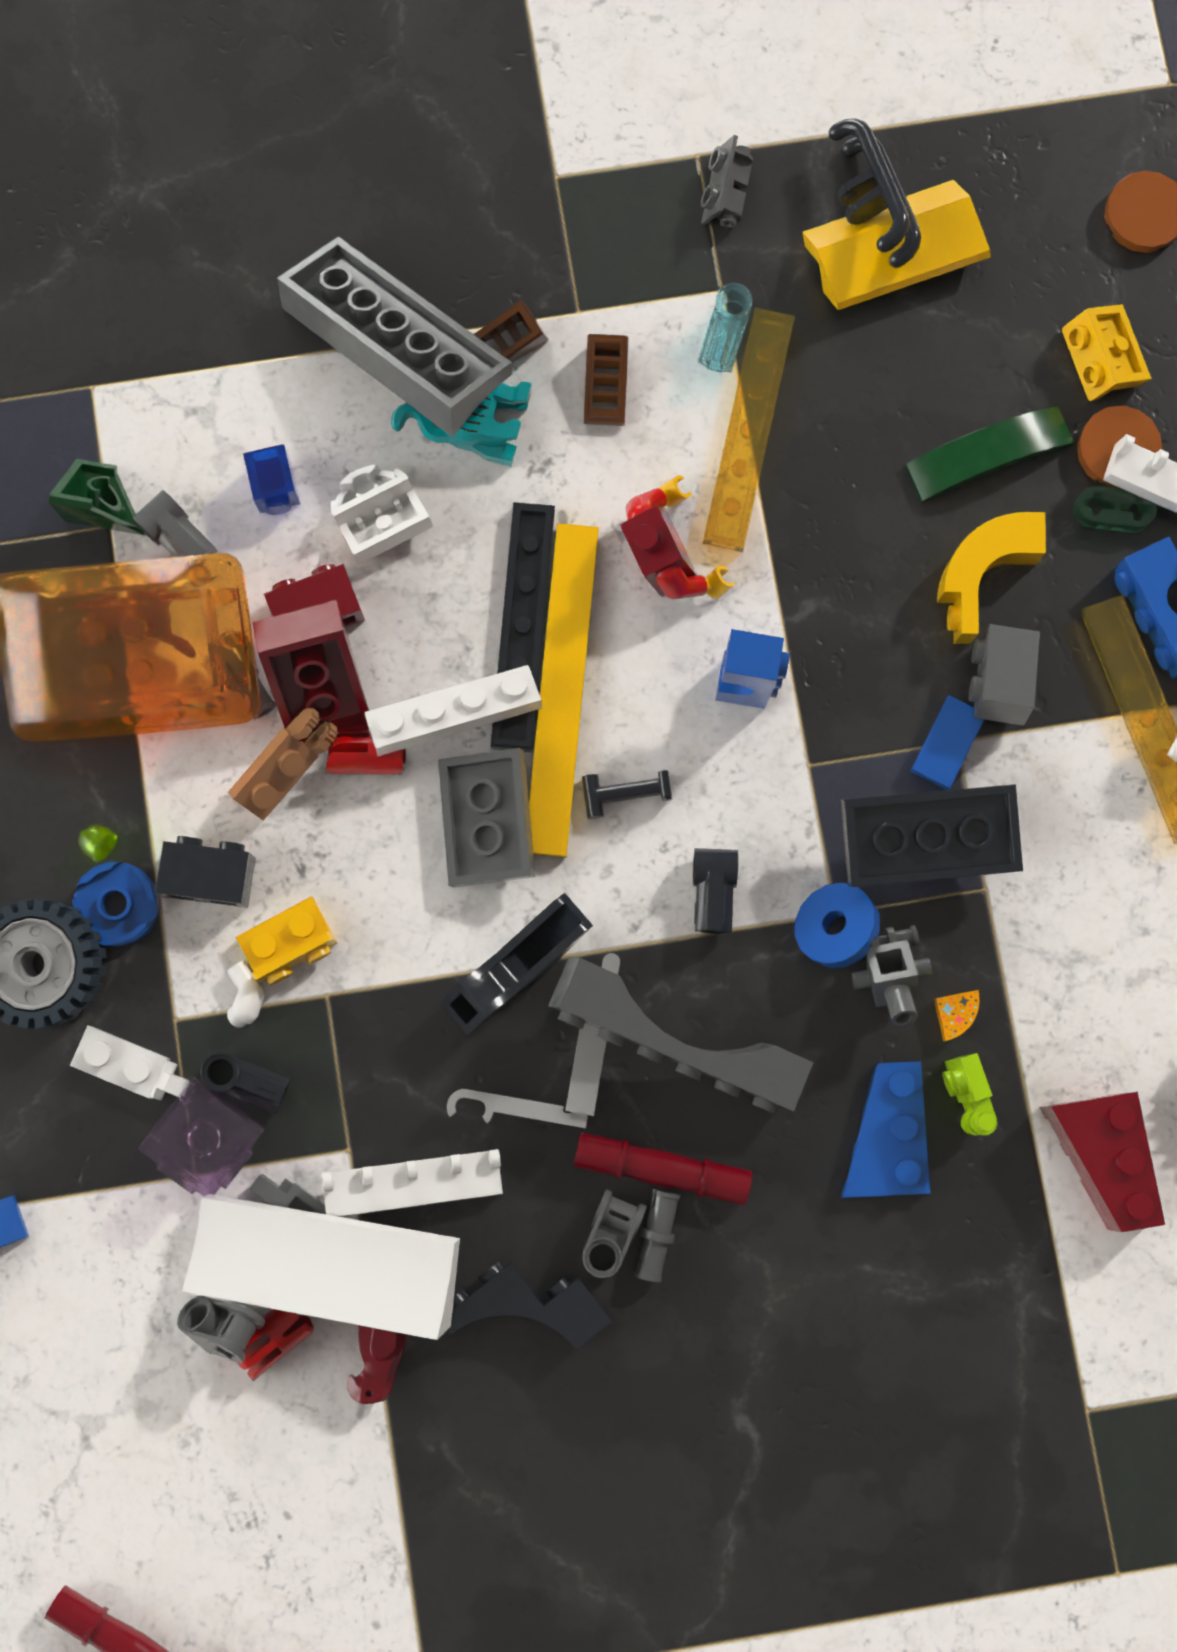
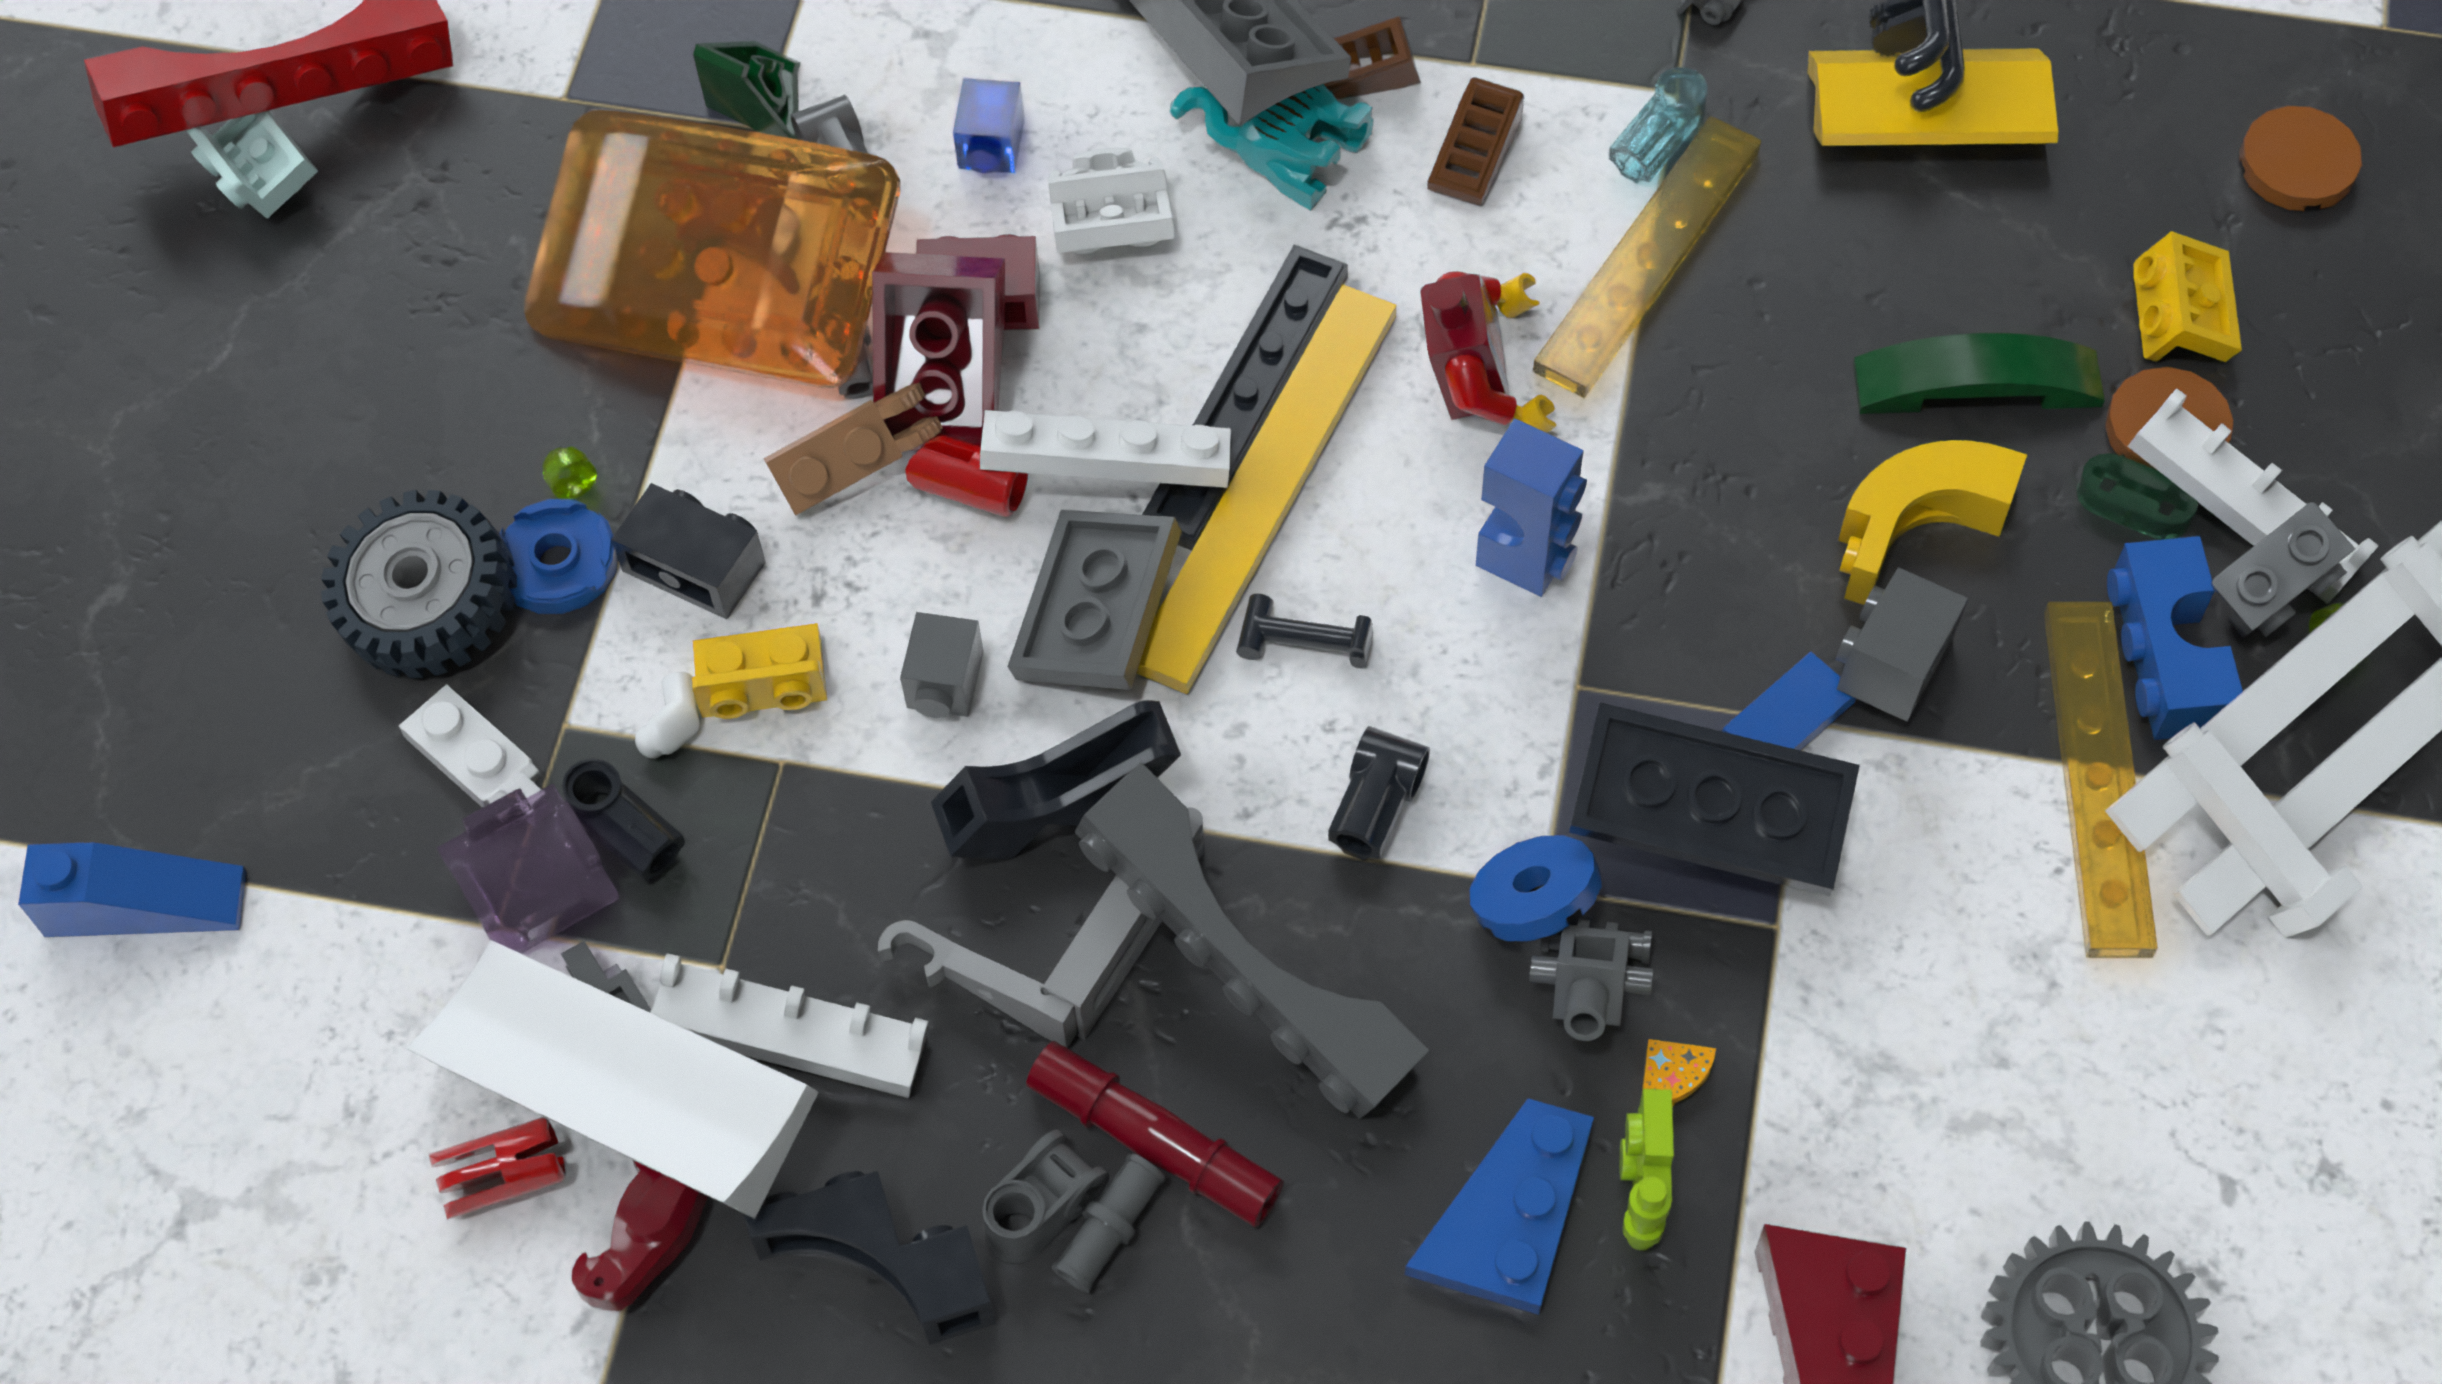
camera: 25 degrees right, 20 degrees down
dark grey piece [177,1296,265,1363] -> none
none -> dark grey brick [900,612,984,718]

